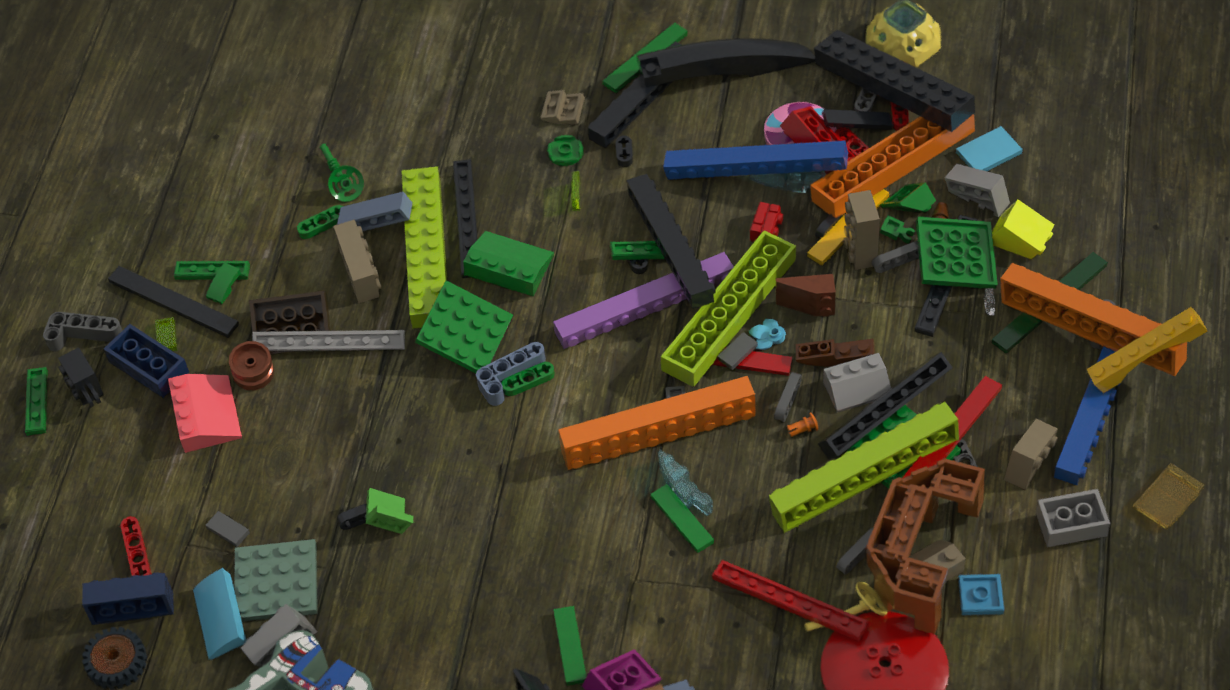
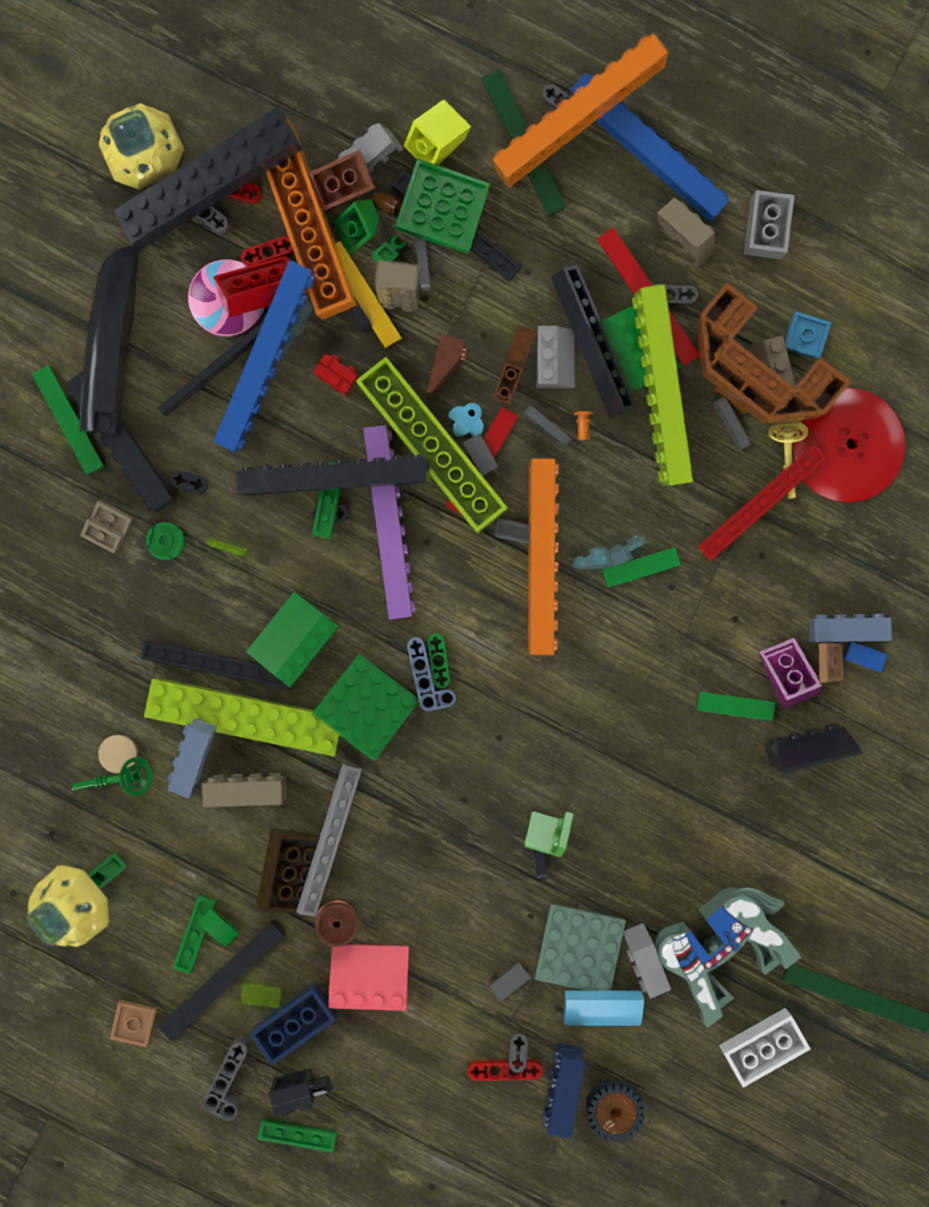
camera: 75 degrees left, 35 degrees up
green beam [297,205,343,239] -> none
black tile [822,109,894,130] -> none
medium azure tile [956,126,1023,171] -> none
clear tile [984,288,995,315] -> none
yellow arch [1087,307,1208,393] -> none
clear yellow piece [1133,463,1205,530] -> none
none -> light yellow rock [27,865,109,947]
none -> green slope [88,853,127,890]
none -> tan tile [98,735,138,773]
none -> medium nougat tile [110,999,158,1048]
none -> black tile [158,321,264,417]
none -> copper slope [308,150,375,211]
none -> dark grey beam [509,1034,528,1073]

